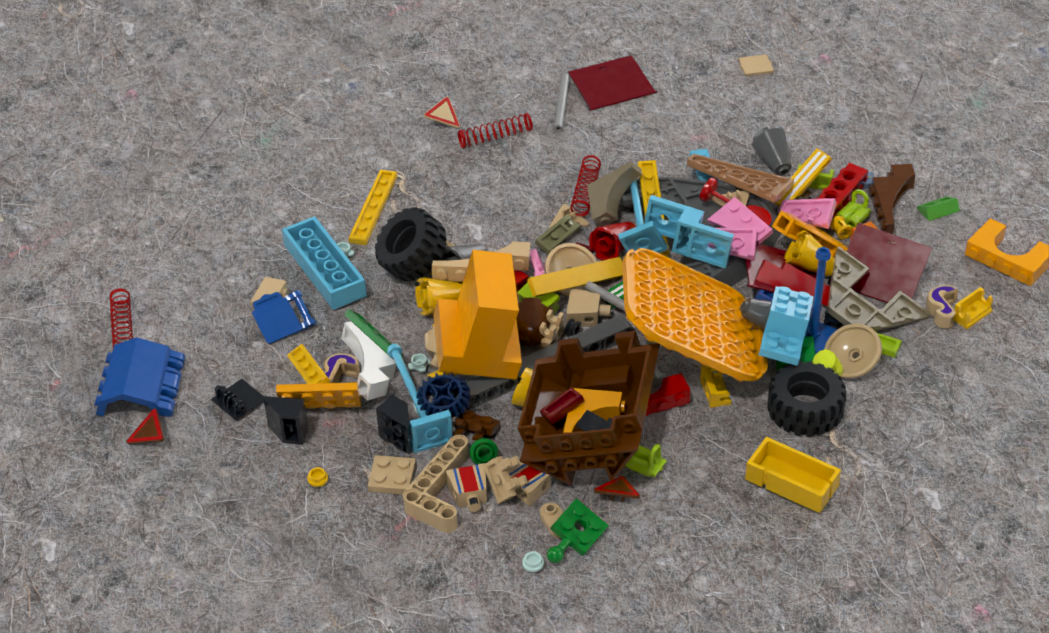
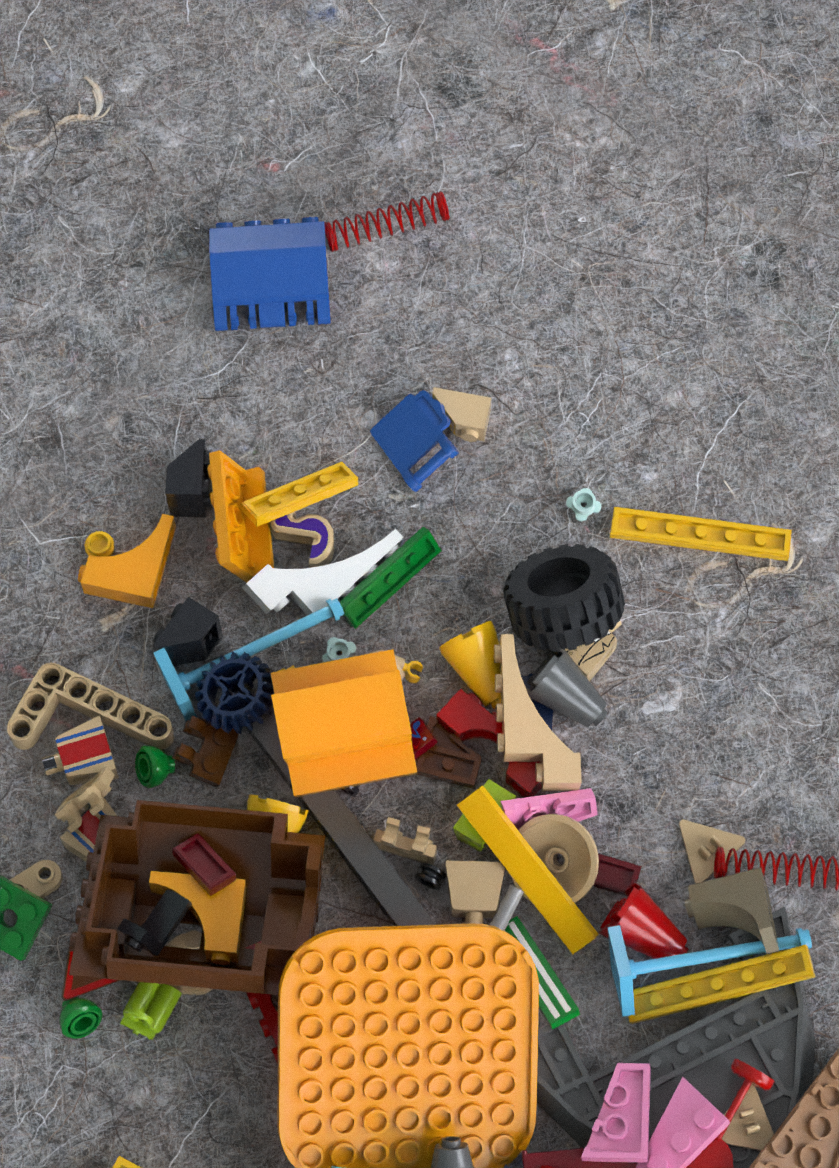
camera: 85 degrees right, 25 degrees up
piece [126,408,165,445] -> none
black hinge [211,379,264,420] -> none
medium azure brick [282,216,367,310] -> none
tan plate [368,455,416,494] -> none
reddish brown cylinder [516,297,552,347] -> none
olive plate [535,214,582,255] -> none
medium azure bracket [644,195,734,268] -> none
none -> green brick [59,997,103,1039]
none -> light orange arch [78,514,176,608]

